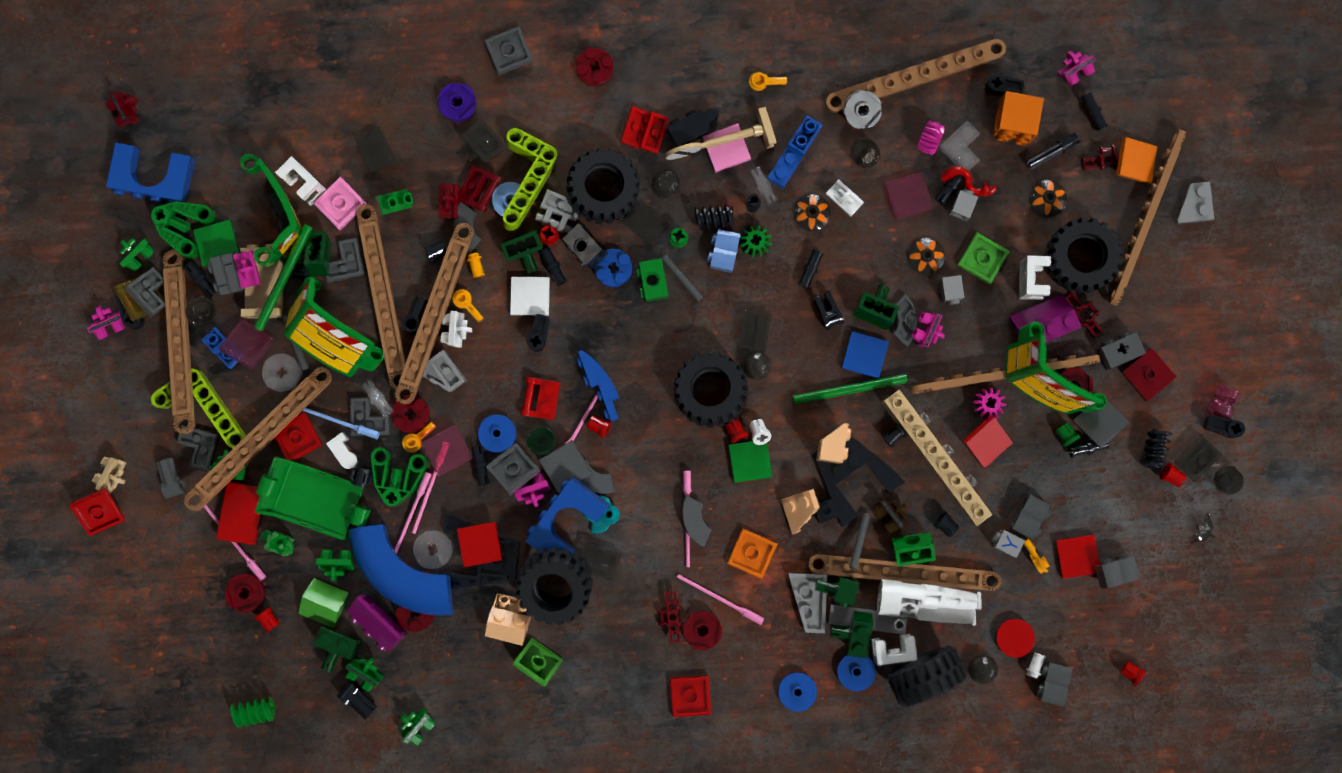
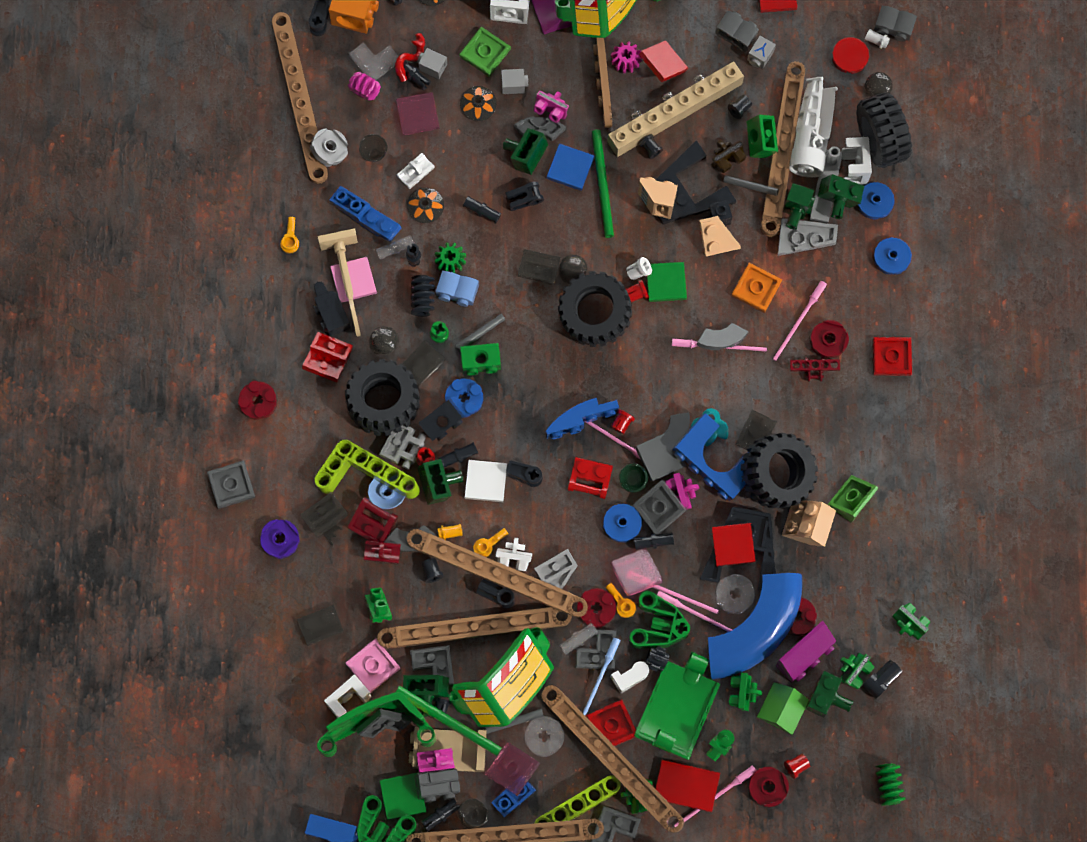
camera: 90 degrees left, 10 degrees down
light orange plate [1024,538,1050,574] -> none

